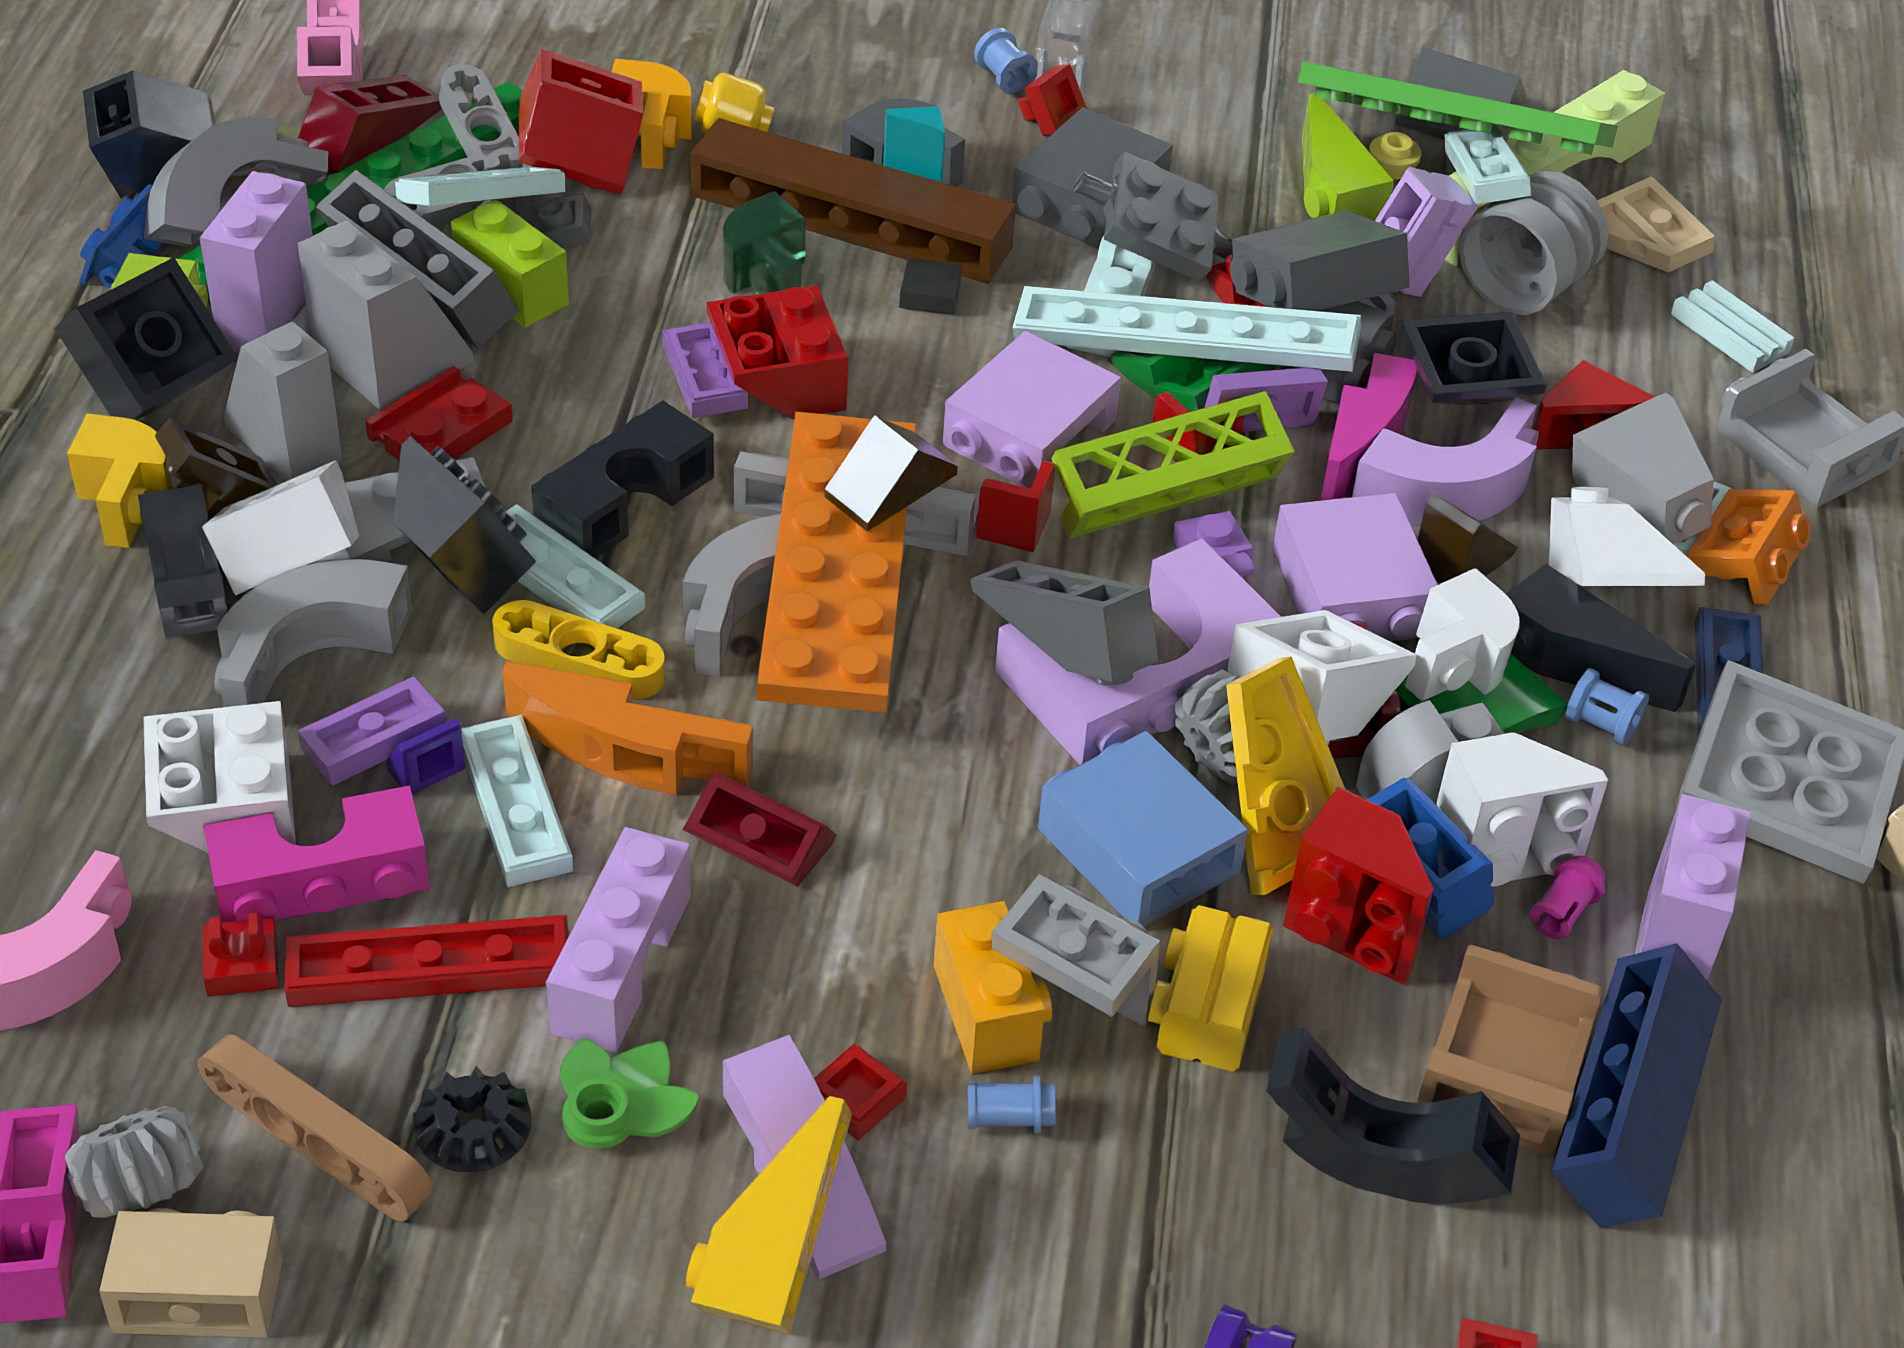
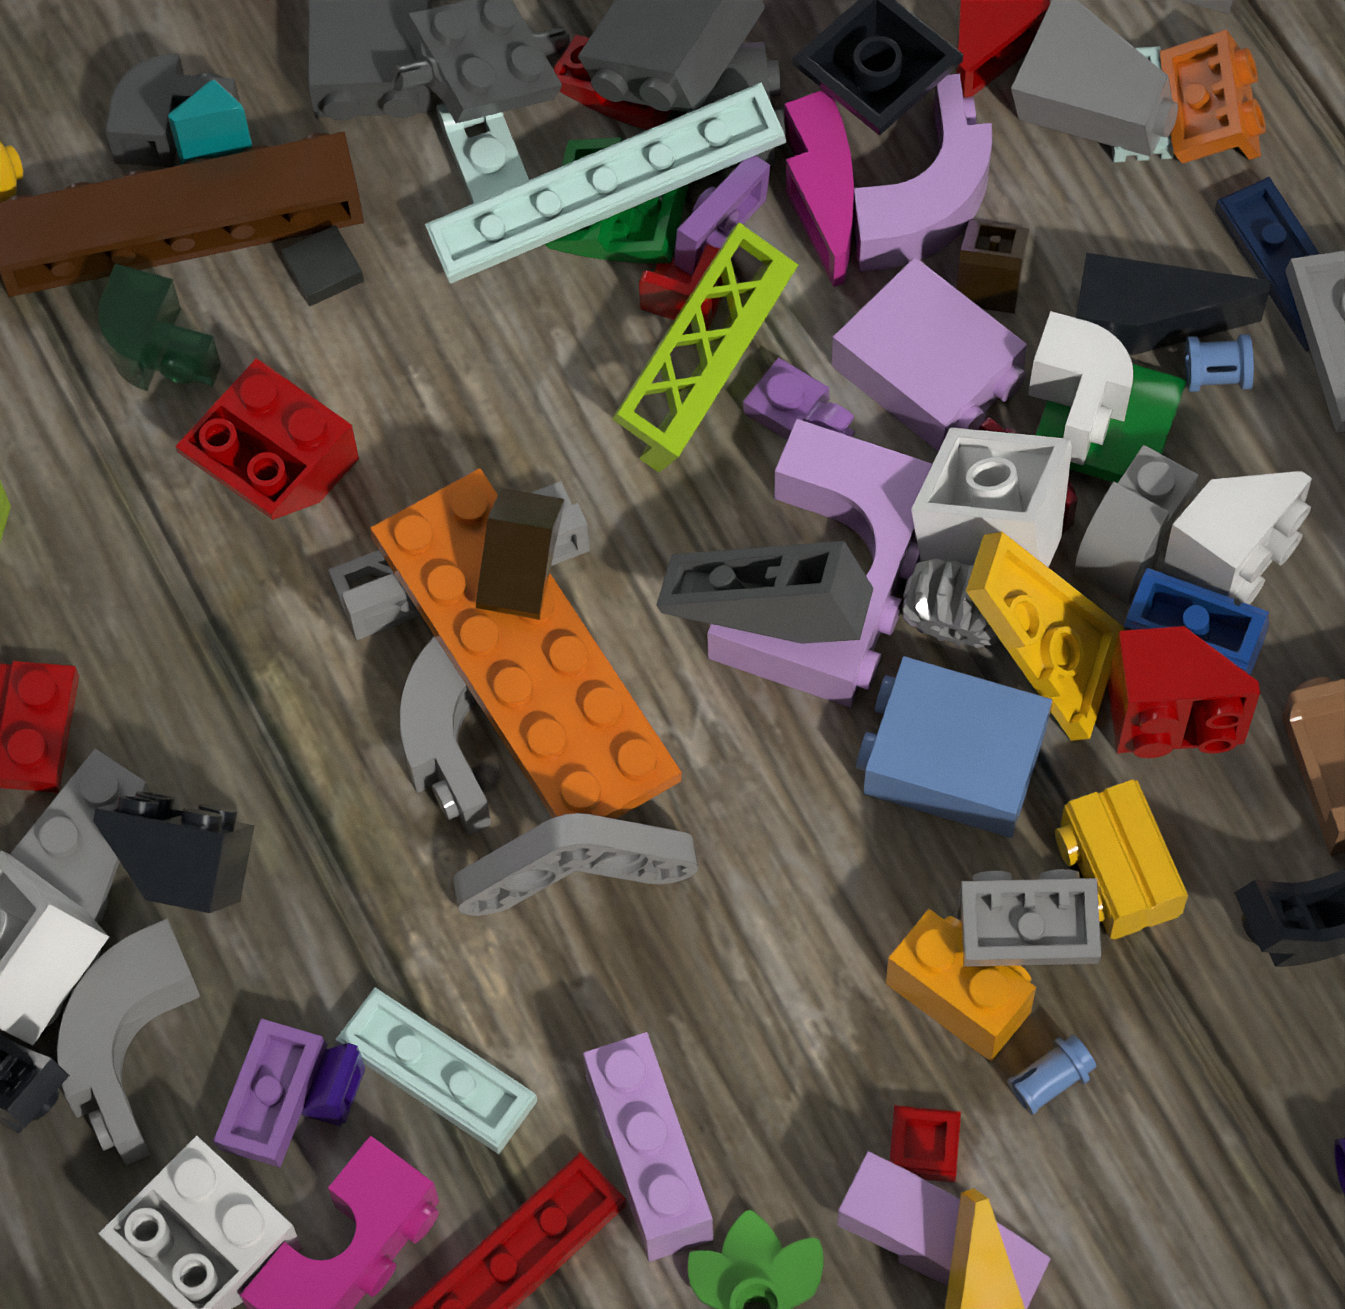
camera: 30 degrees left, 20 degrees up
yellow beam [492,600,665,700] -> none
orange slope [502,661,753,796] -> none
light aqua tile [506,504,645,628] -> none
black arch [531,400,714,559] -> none
medium lavender plate [662,322,748,418] -> none
dark red slope [682,771,837,887] -> none
lavender panel [943,330,1121,489] -> none
red panel [976,461,1055,553] -> none
dark pink pin [1530,856,1606,939] -> none
white slope [1549,487,1705,586] -> none
none -> light grey beam [453,813,699,916]

